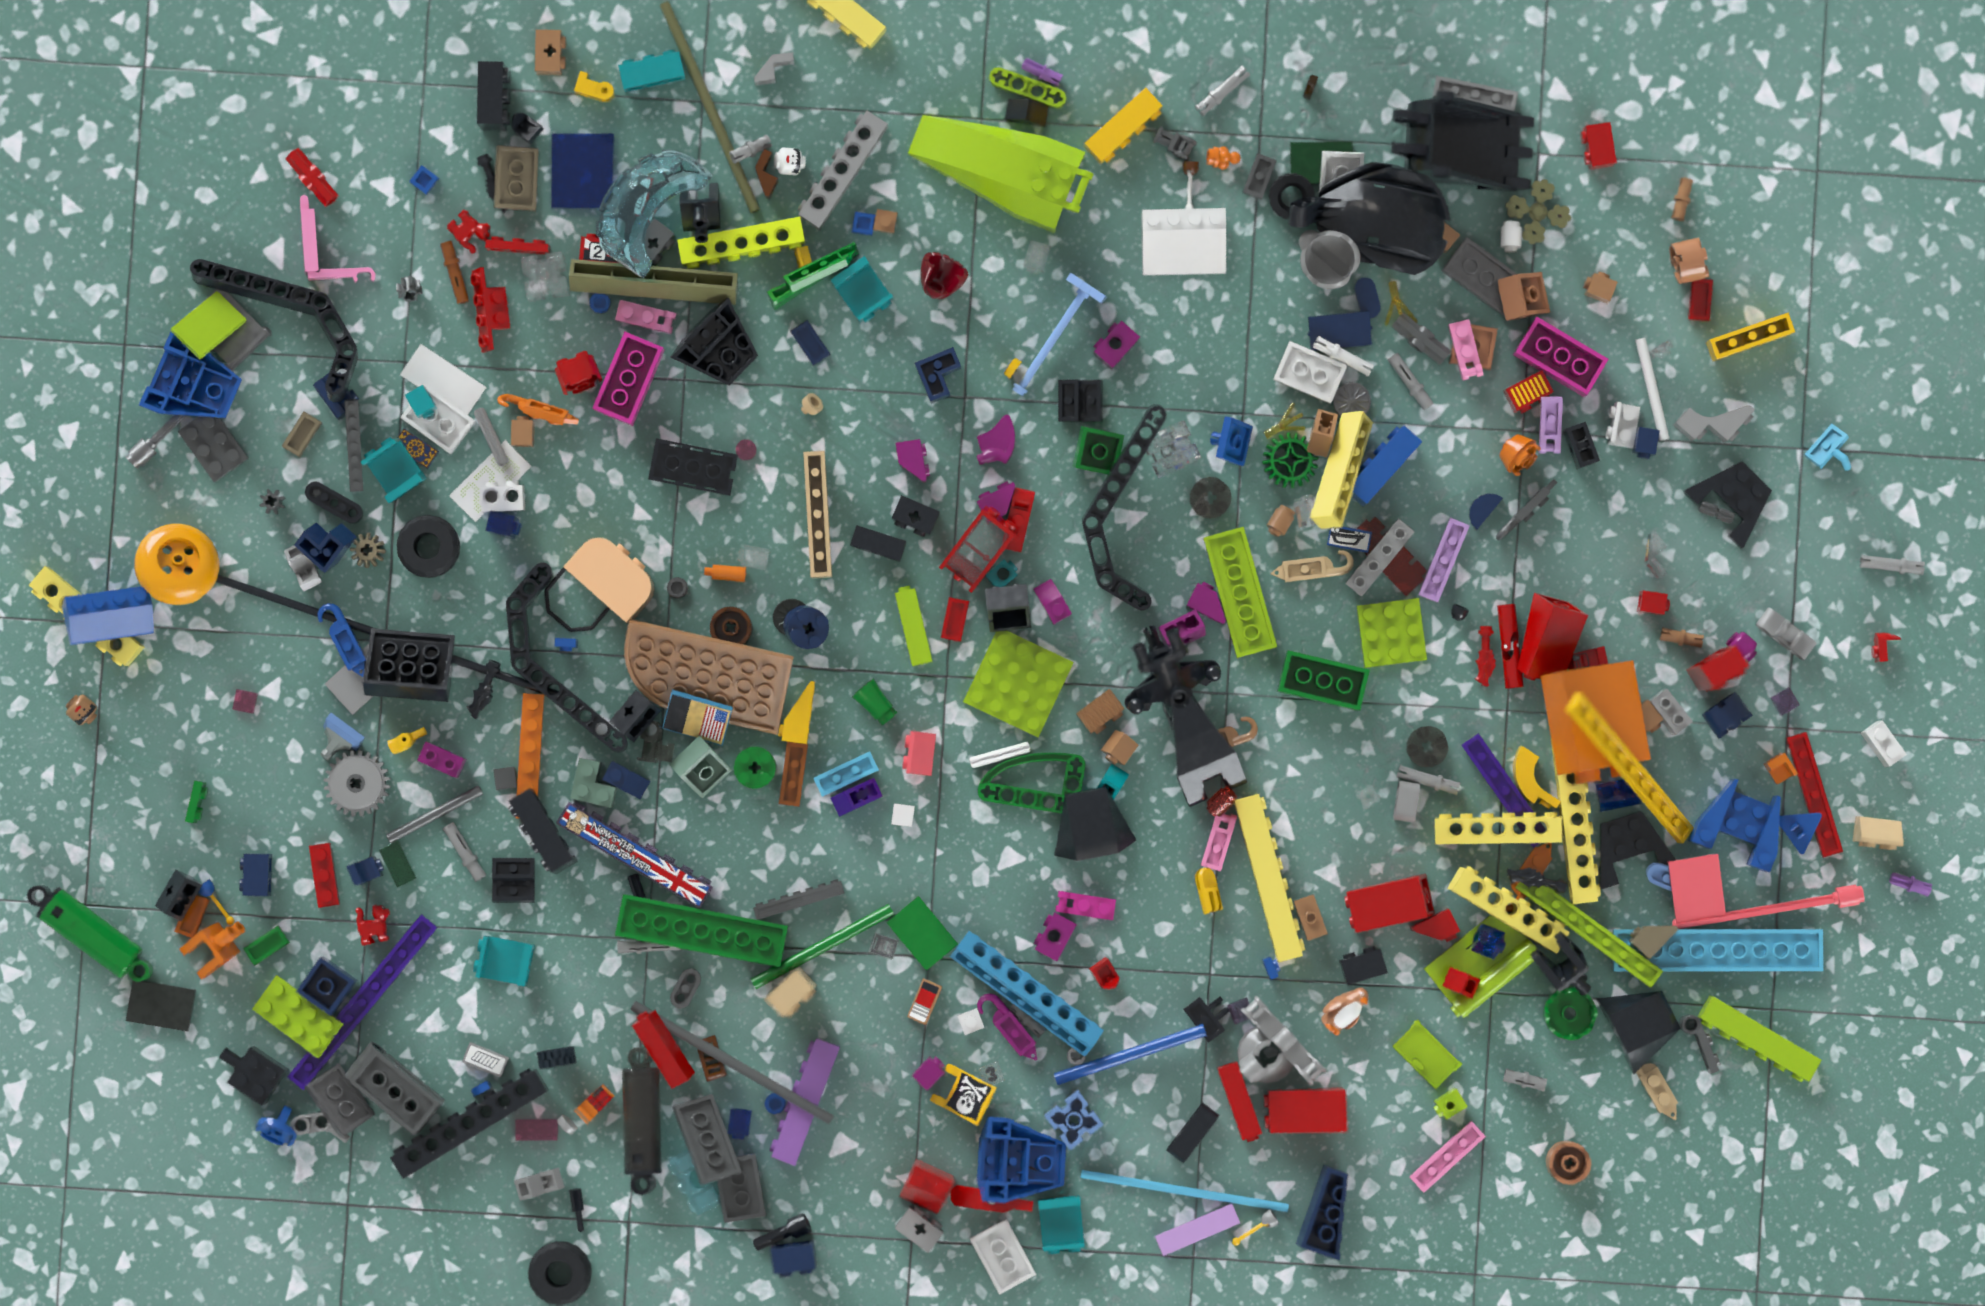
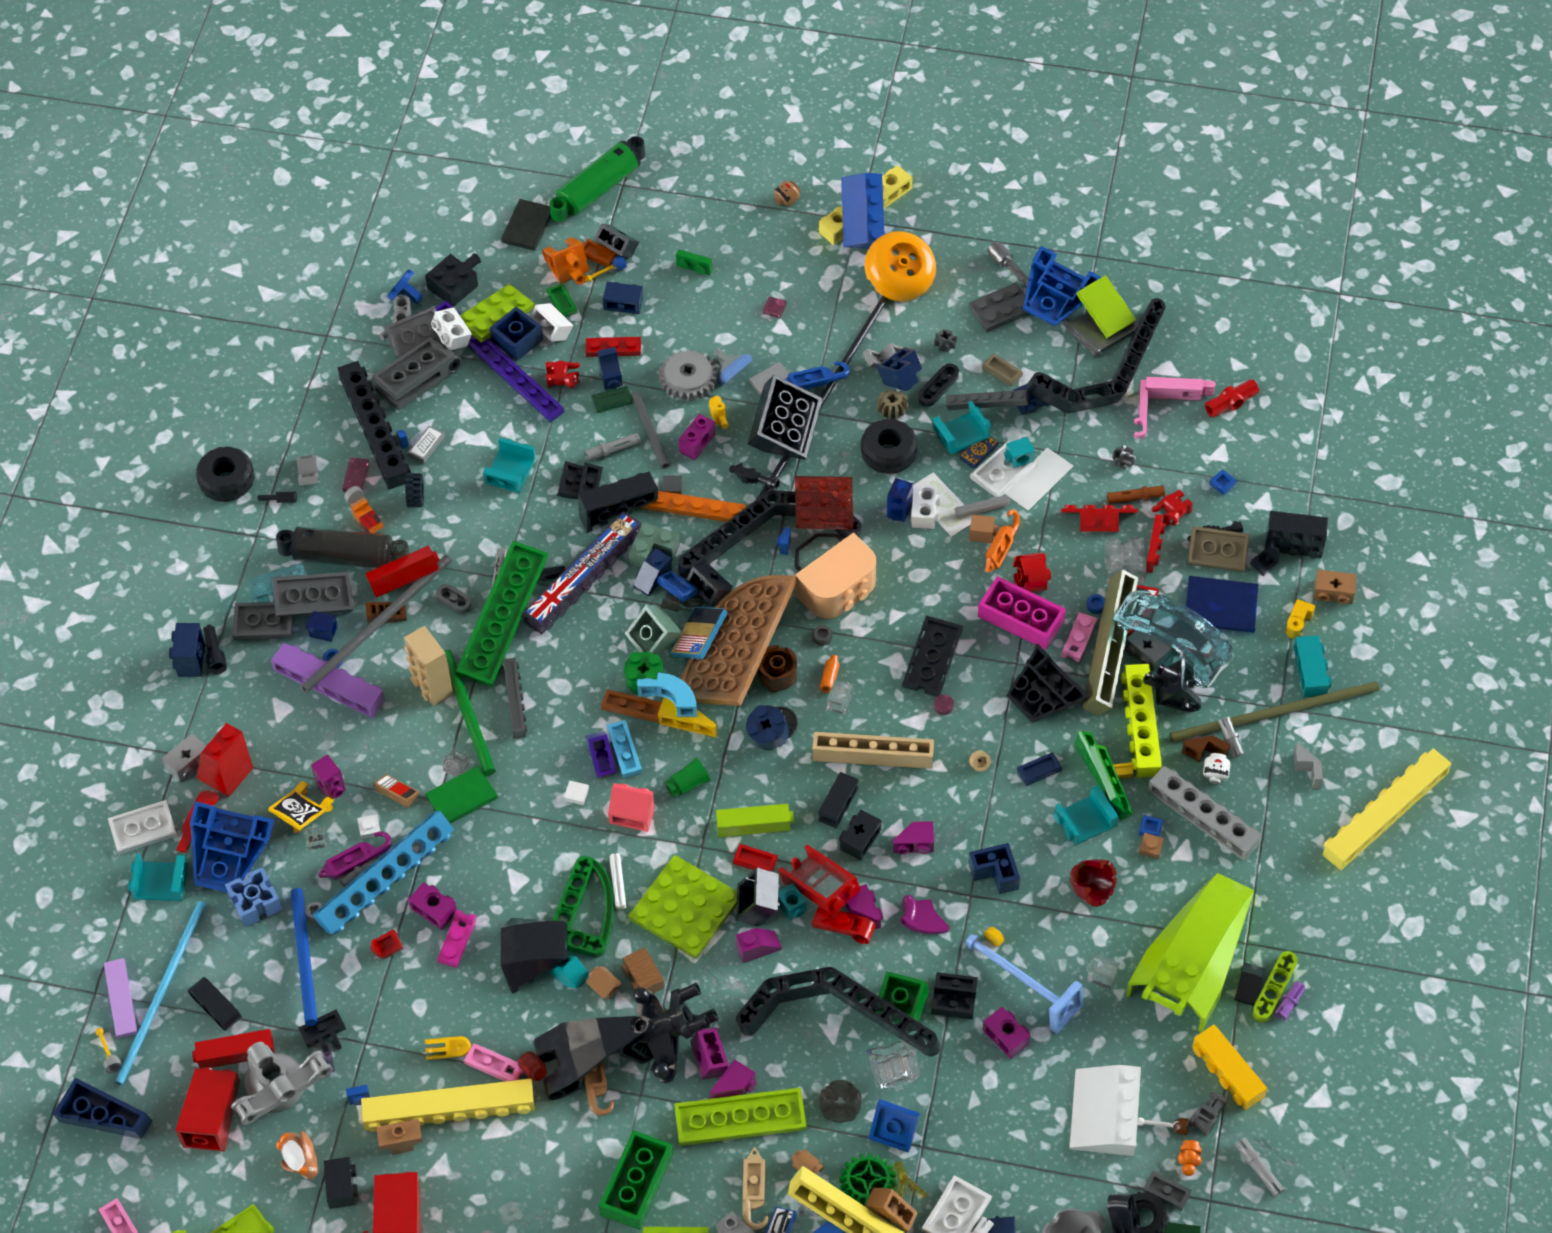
camera: 105 degrees right, 30 degrees down
none -> white brick [431,307,472,350]
none -> white brick [530,304,573,342]
none -> medium azure arch [637,673,697,717]
none -> blue tile [657,570,697,602]
none -> clear red plate [795,476,854,529]

